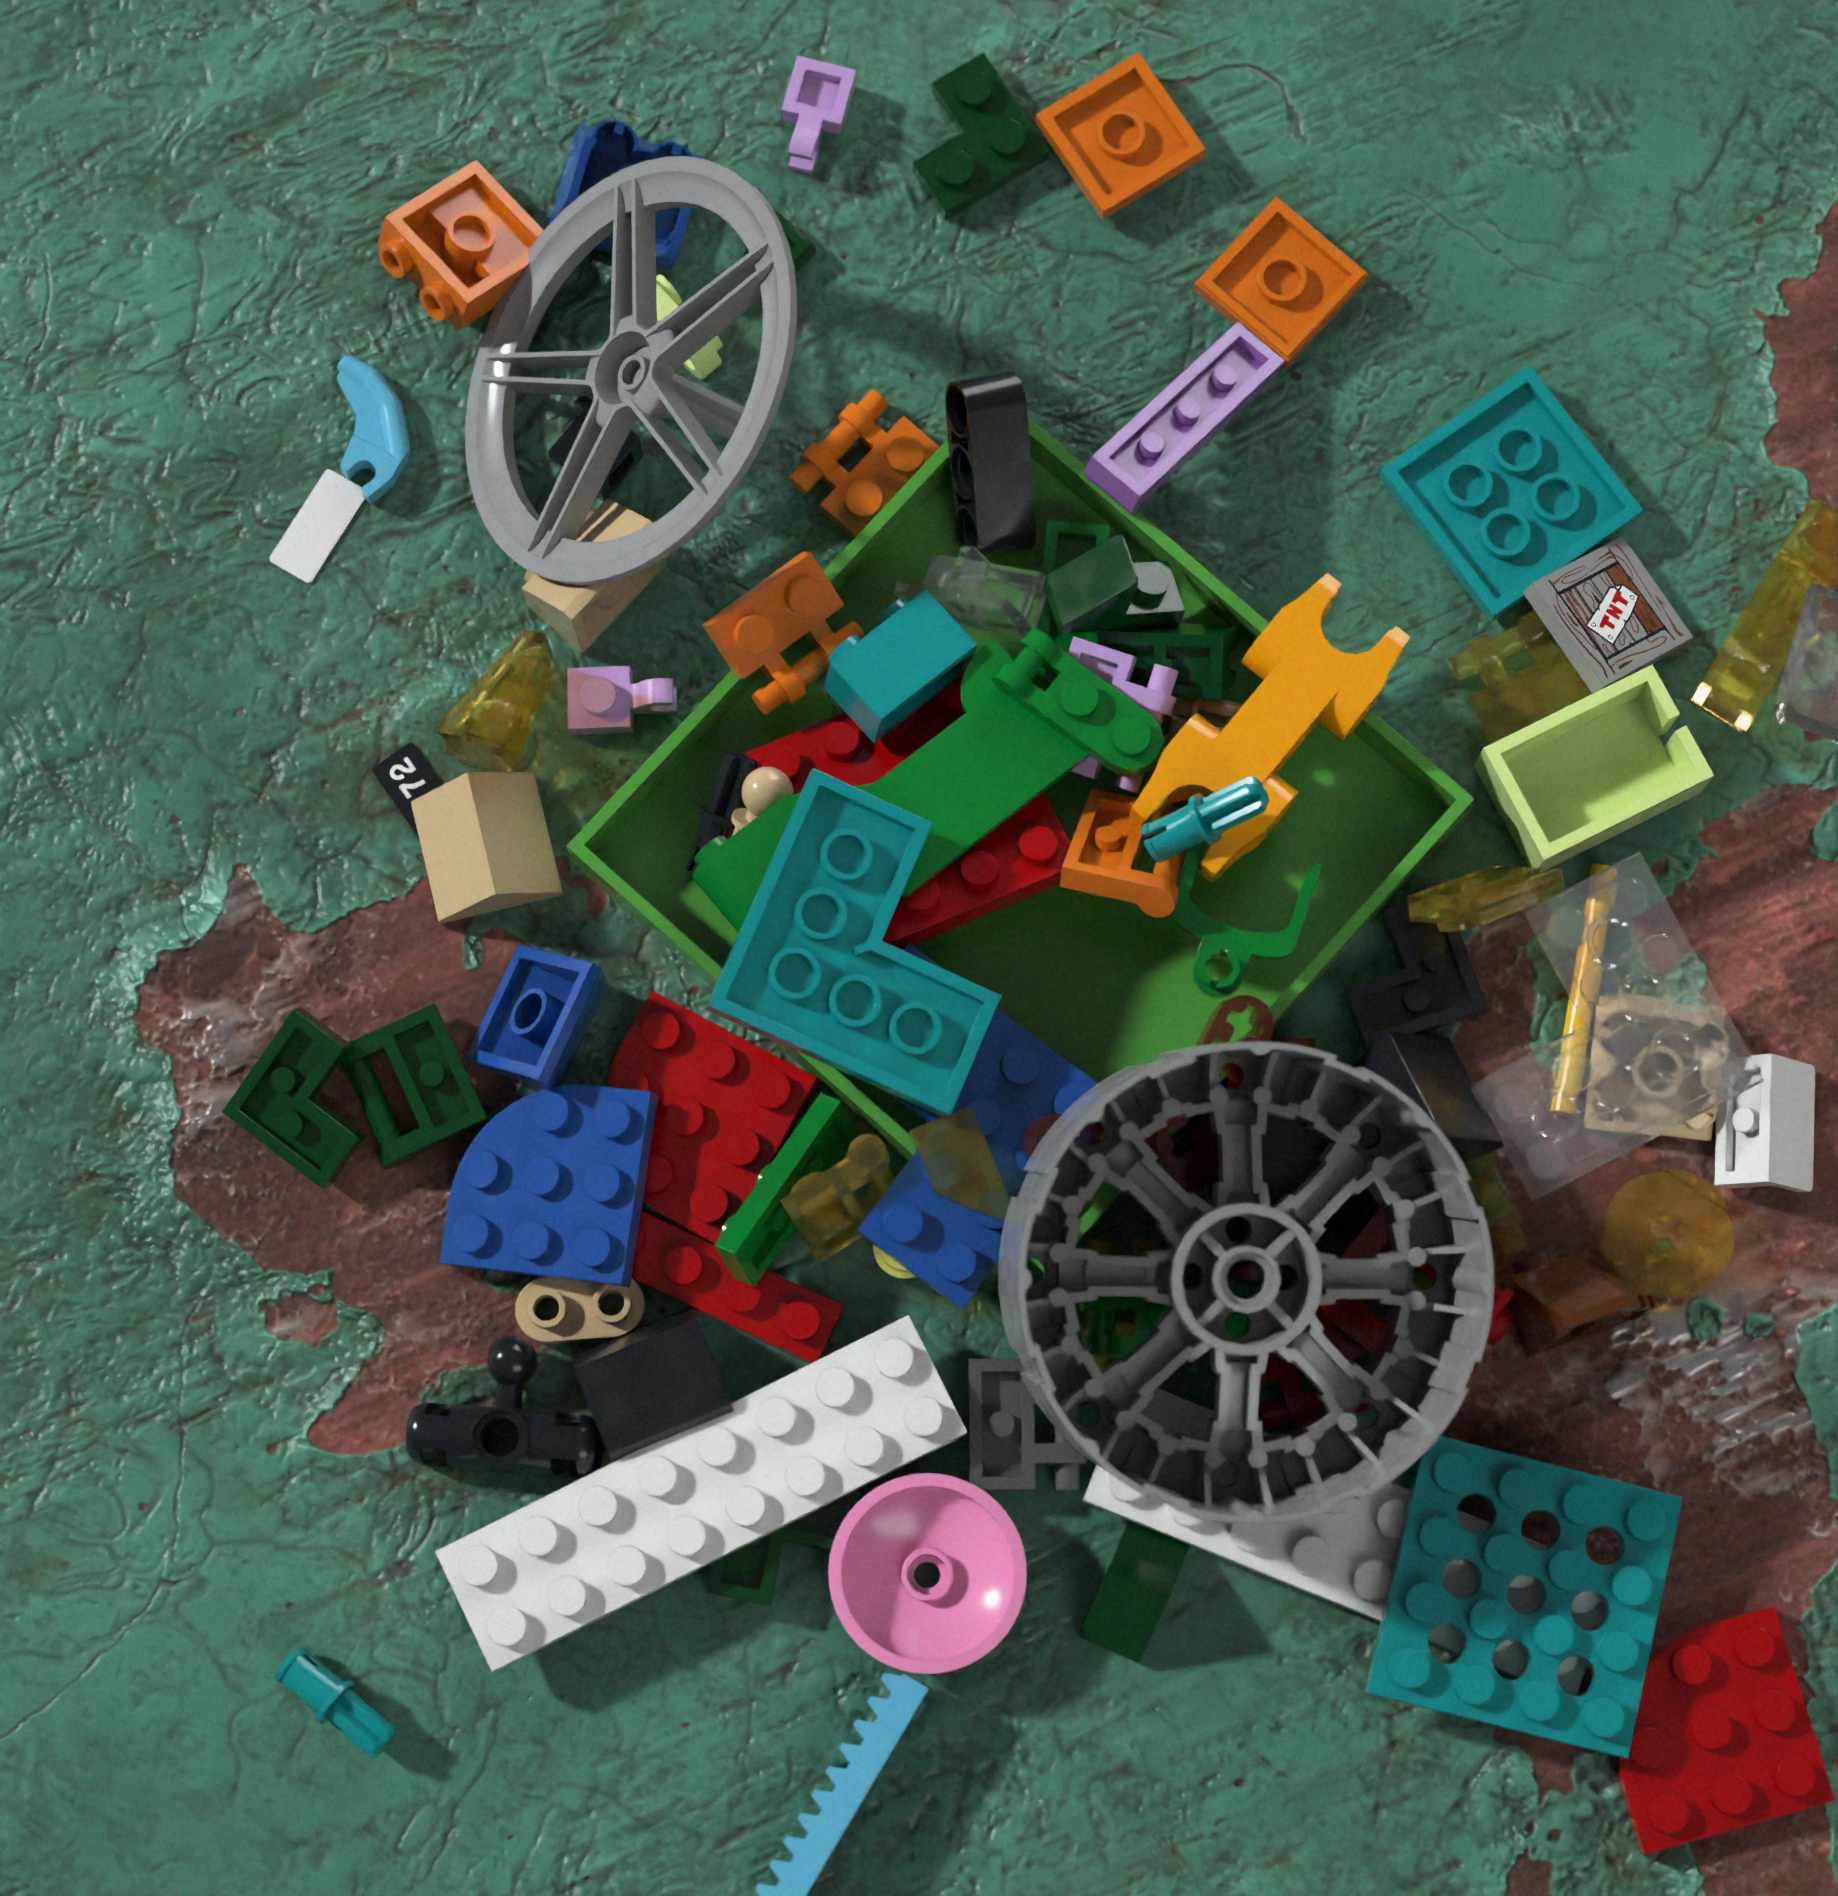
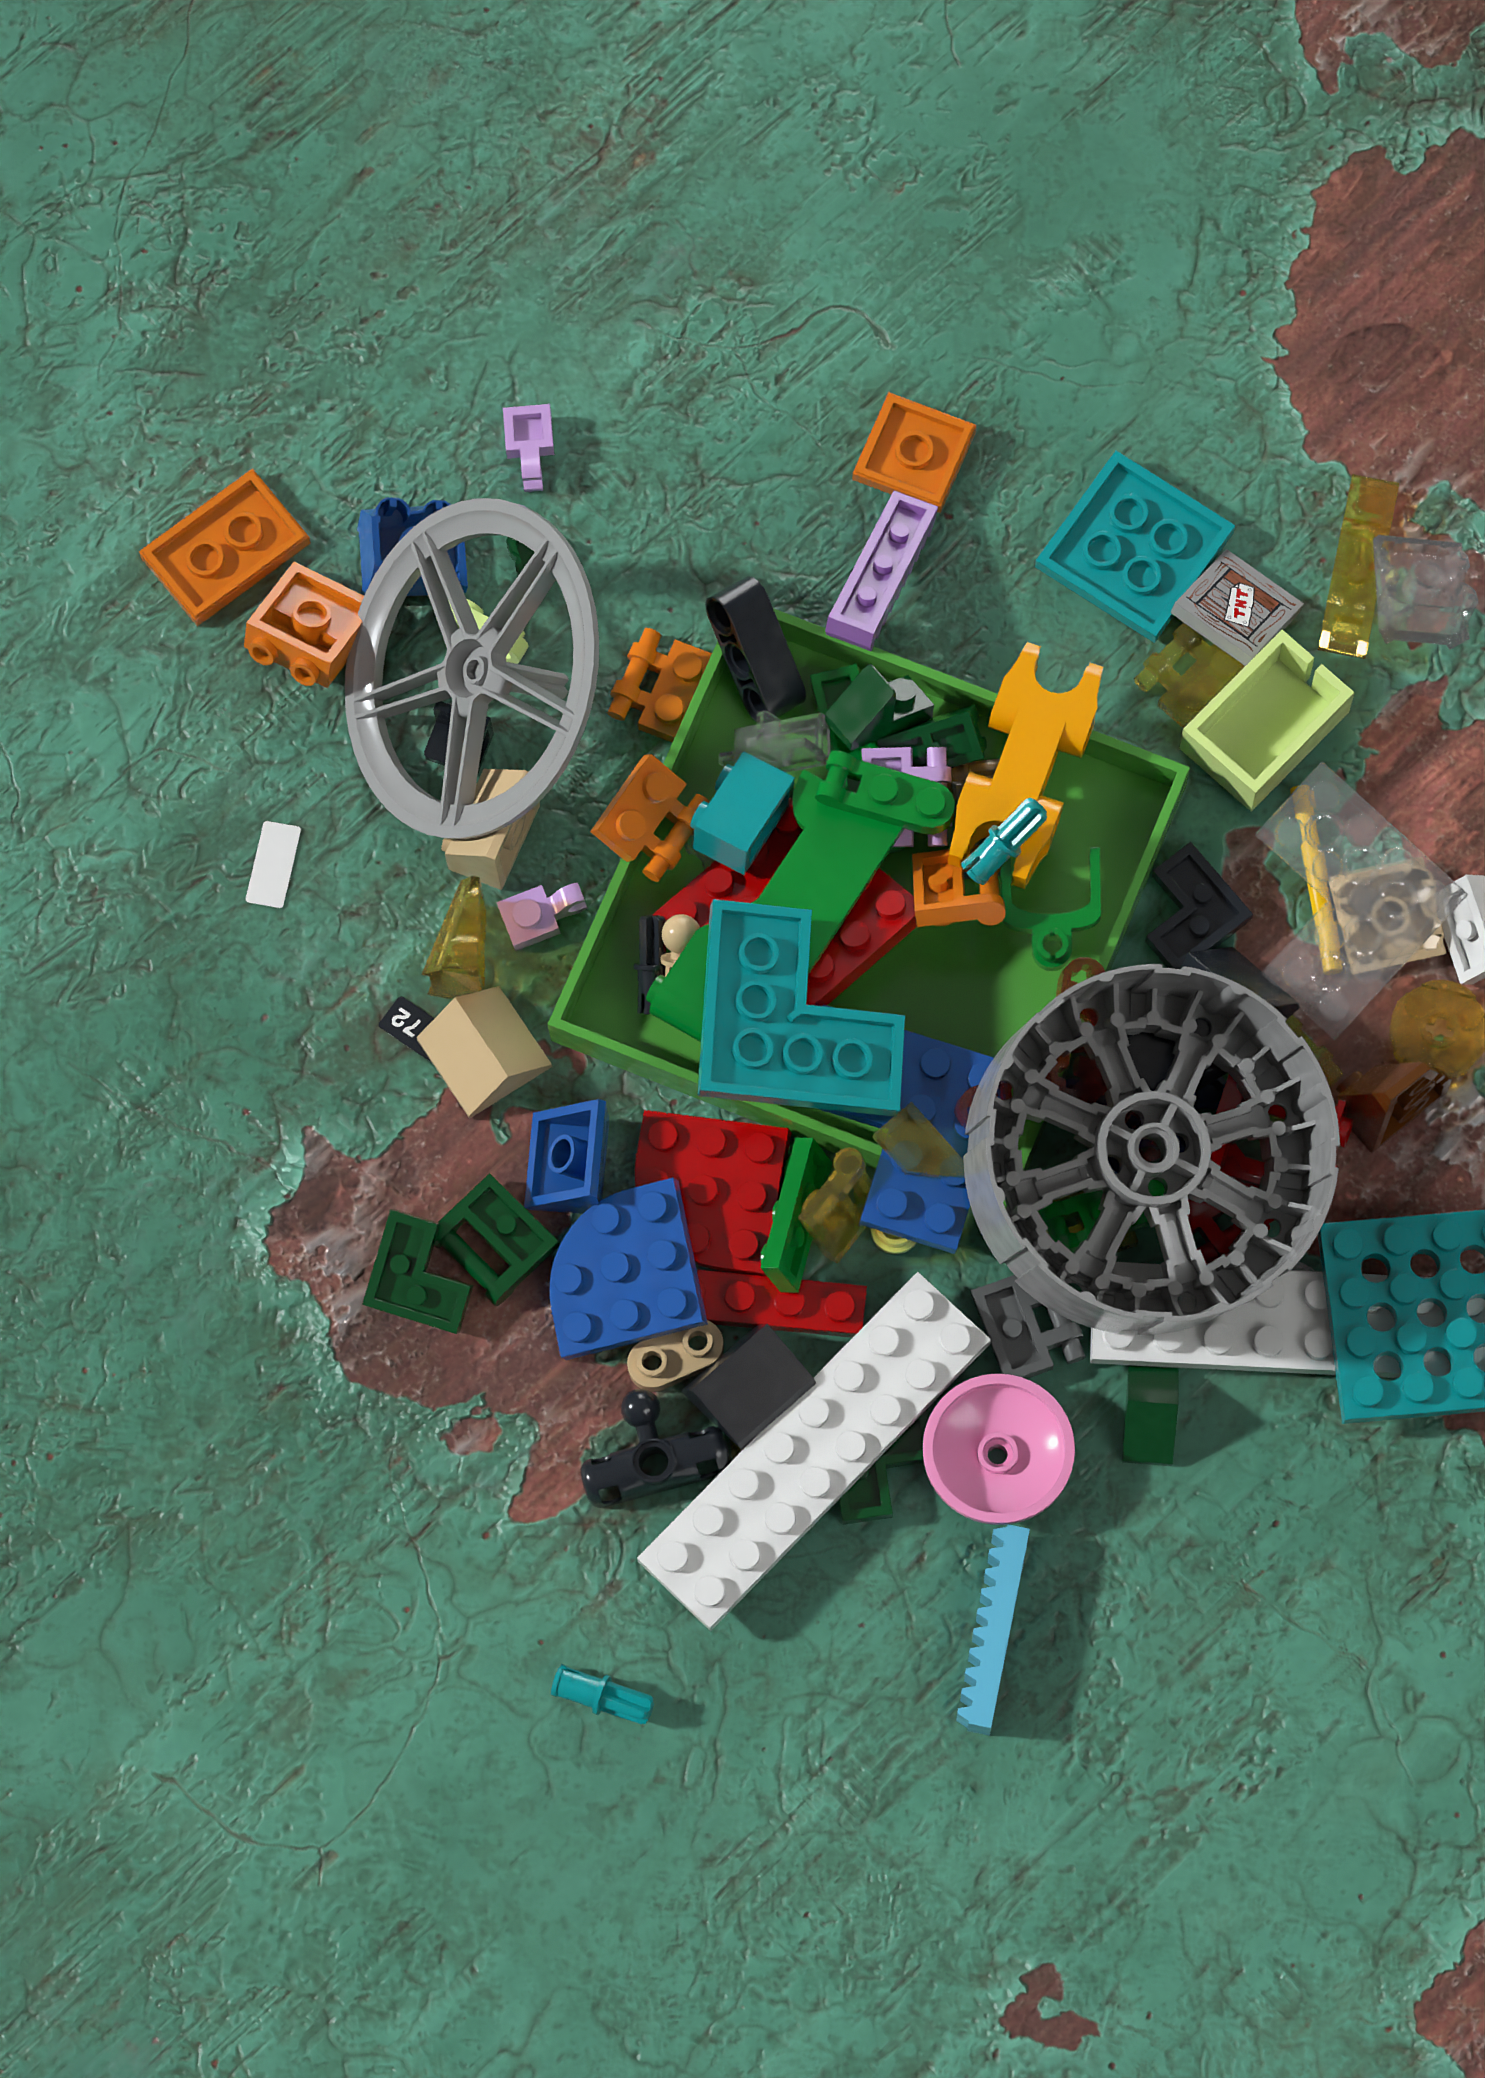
camera: 15 degrees left, 5 degrees down
medium azure piece [337,355,411,504] -> none
dark green plate [913,52,1049,220] -> none
orange plate [1035,52,1206,221] -> none
clear yellow plate [1407,866,1565,932] -> none
none -> orange tile [139,468,311,627]

